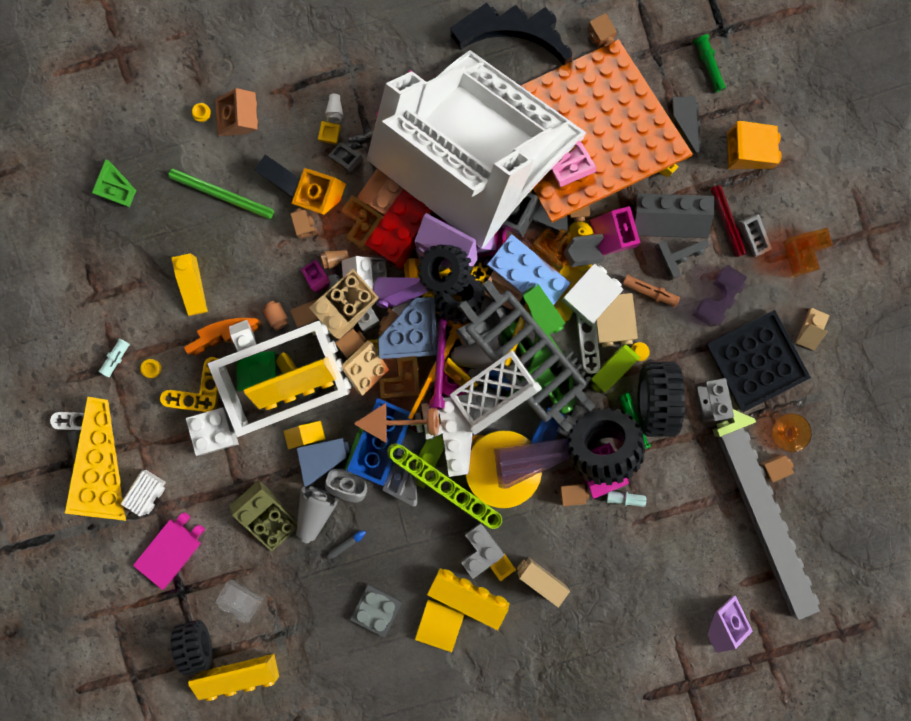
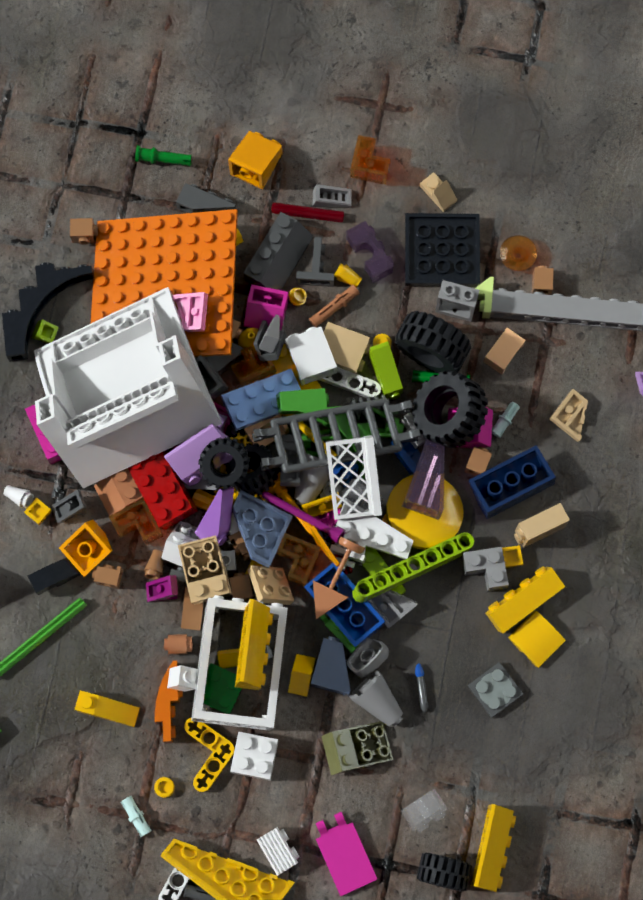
camera: 65 degrees left, 10 degrees down
none -> lime slope [32,319,59,343]
none -> light grey slope [259,315,280,353]
none -> yellow plate [289,288,307,306]
none -> yellow cone [334,263,362,288]
none -> dark blue slope [469,445,556,519]
none -> light nougat panel [484,328,526,374]
none -> tan wing [549,389,588,442]

